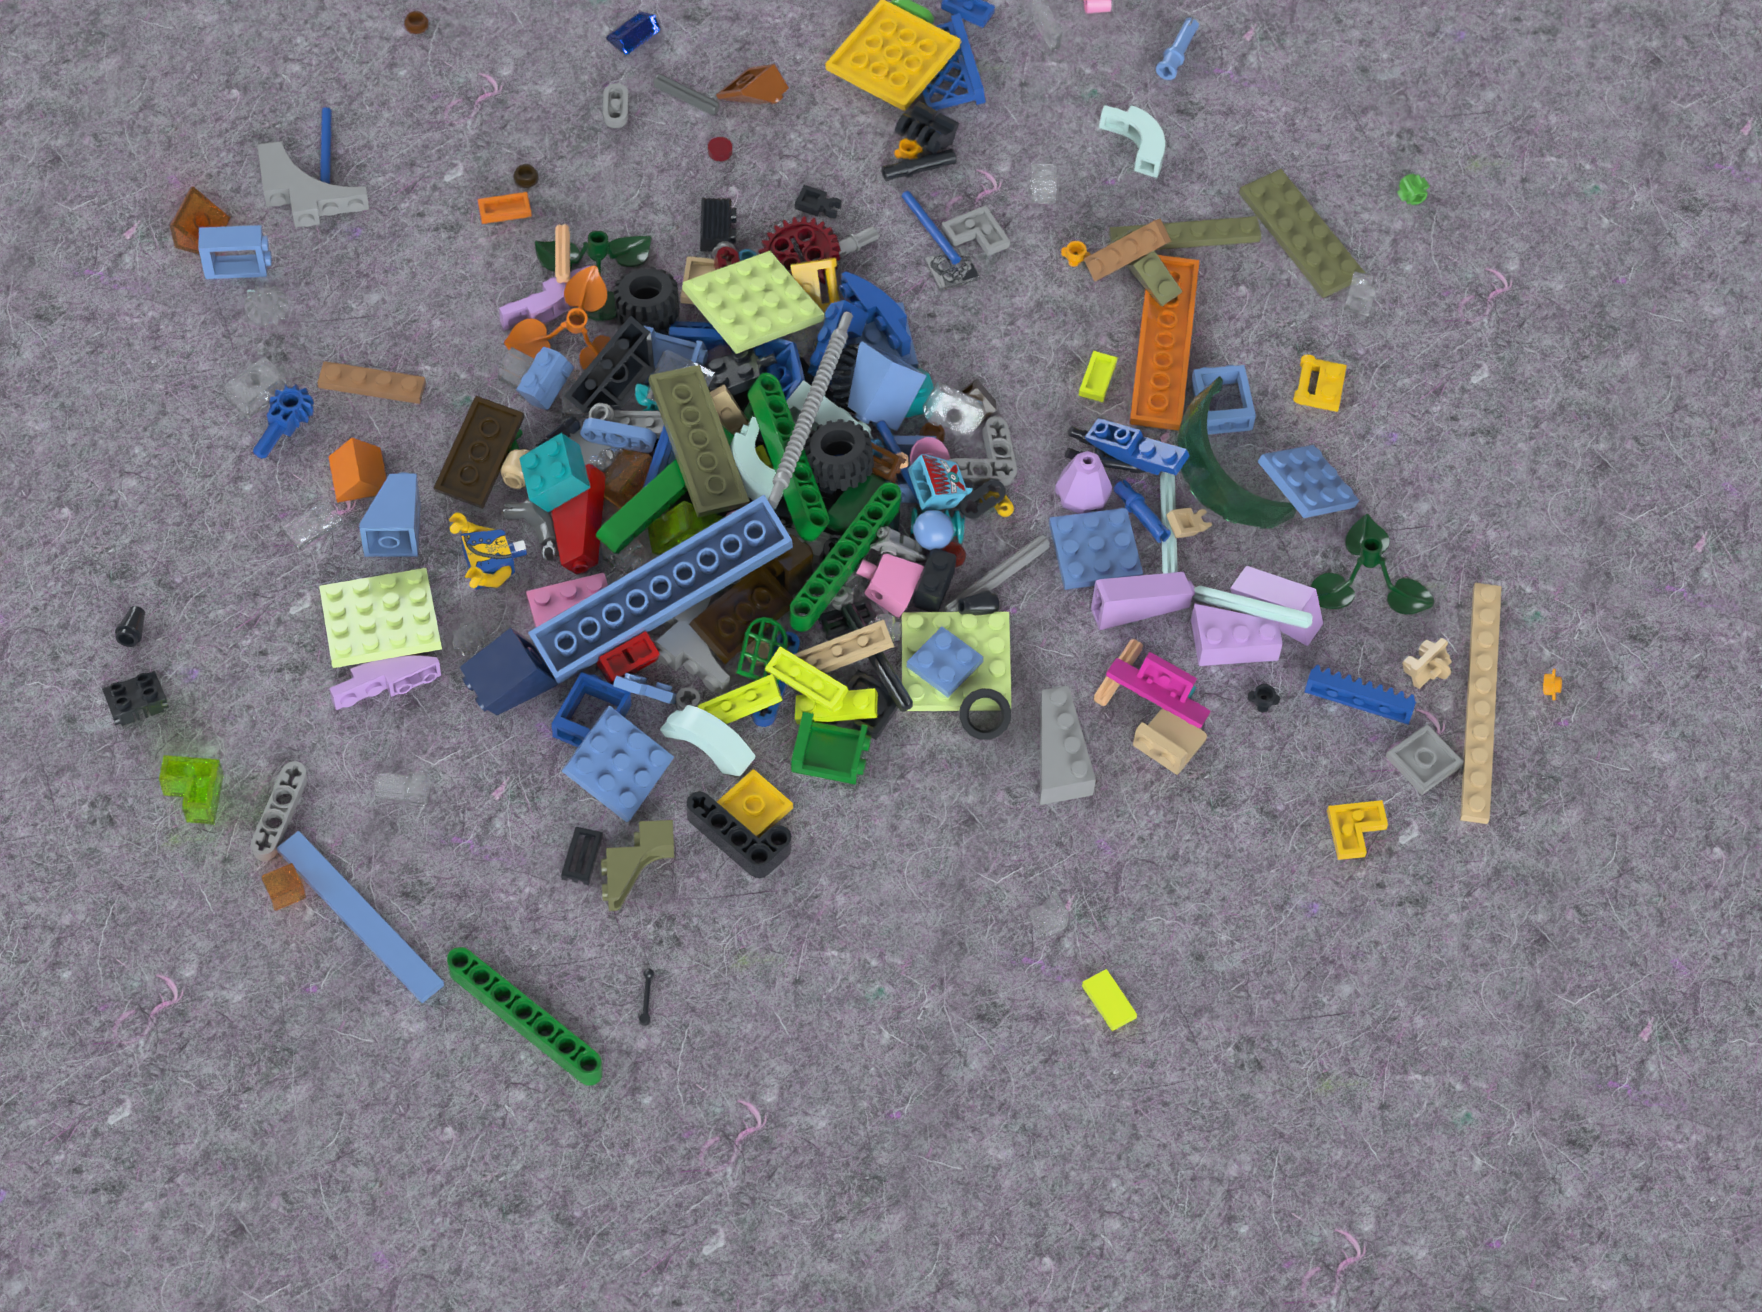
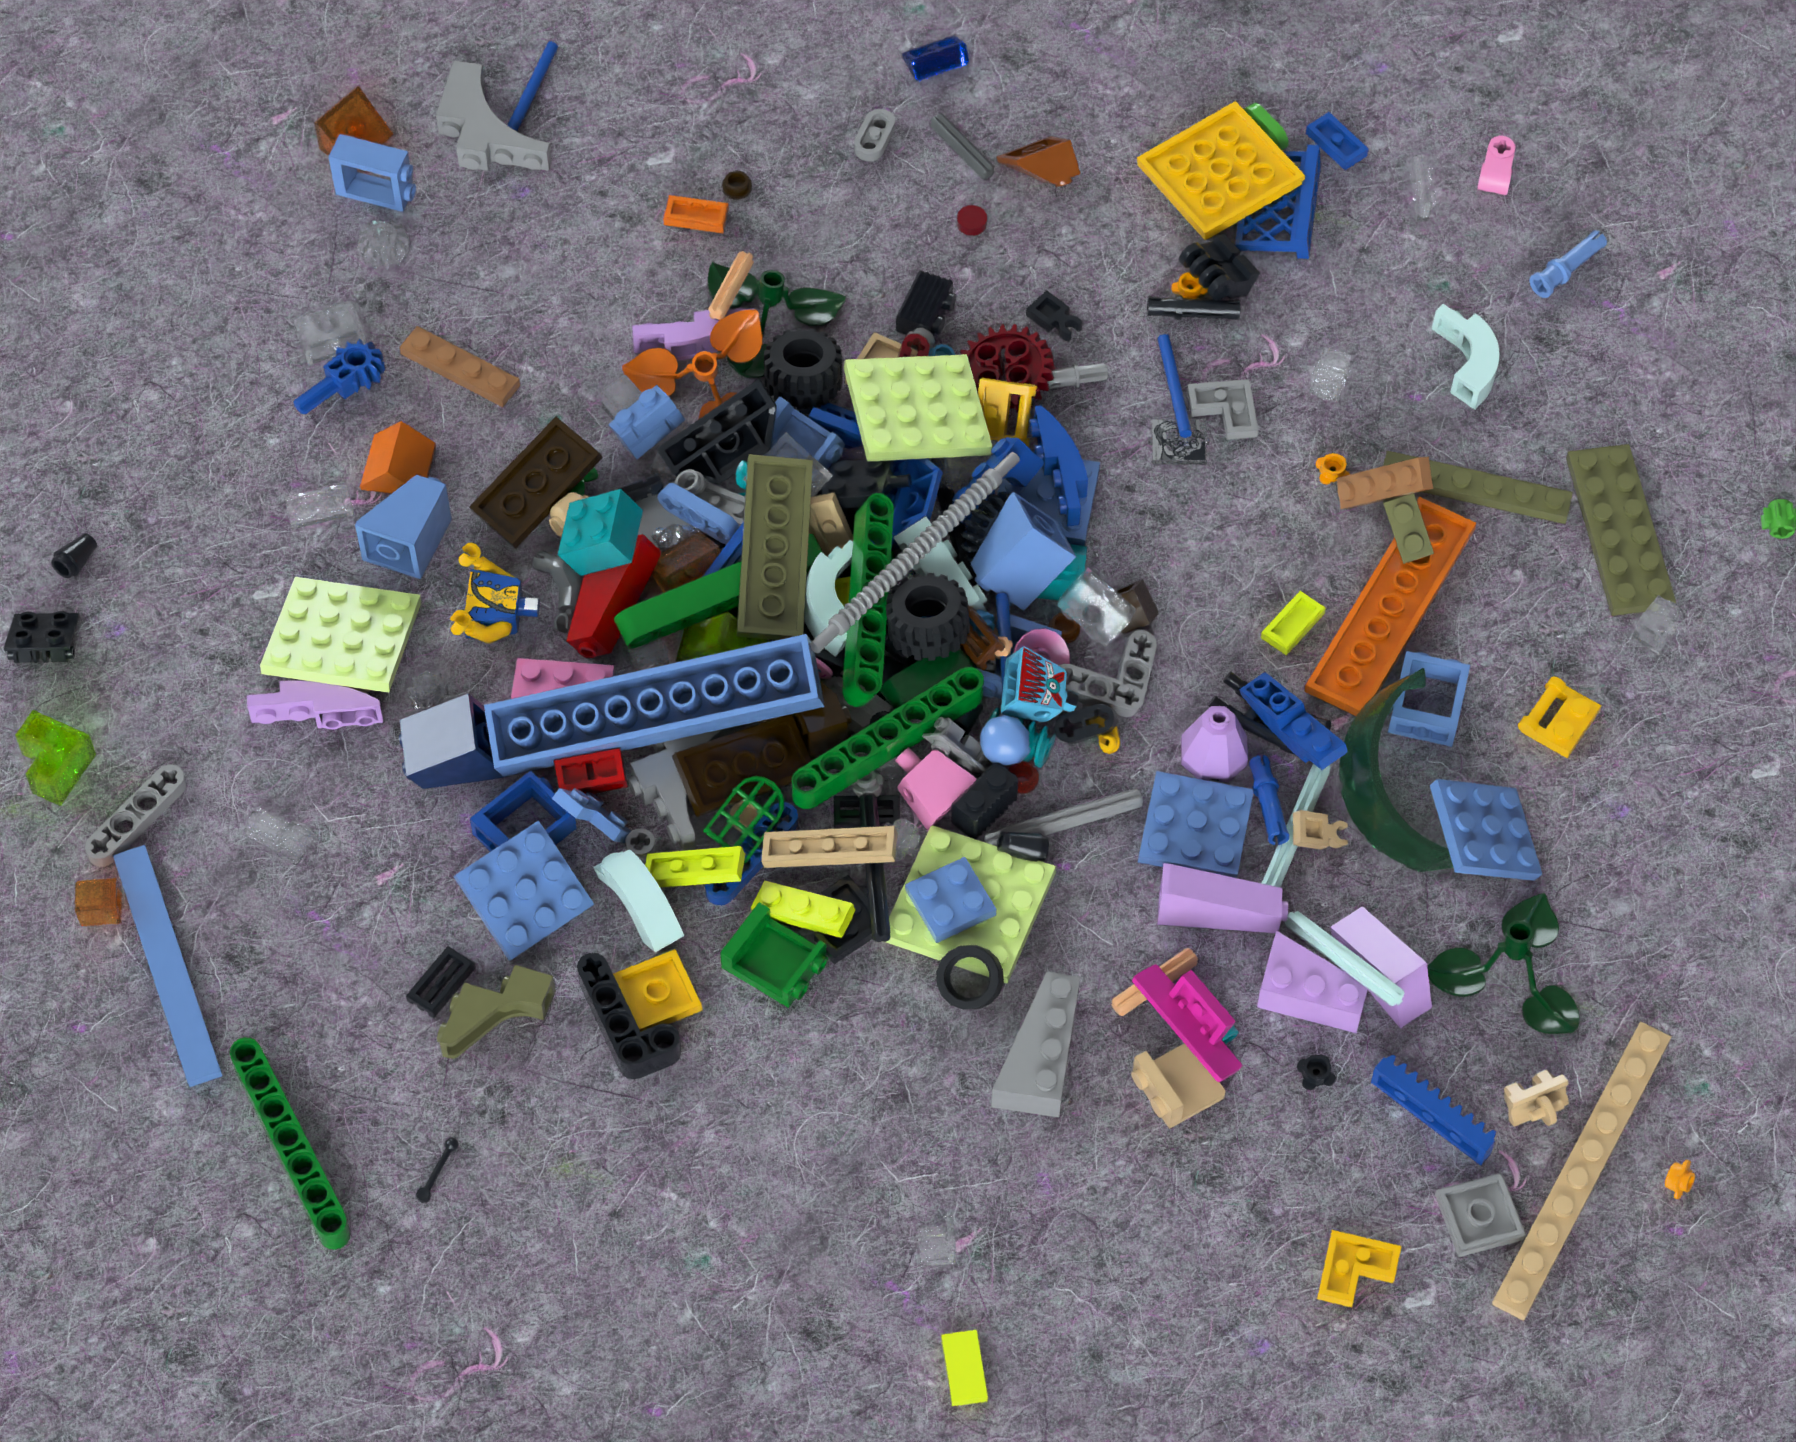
camera: 25 degrees right, 0 degrees up
neon yellow plate [765,647,849,713] -> none

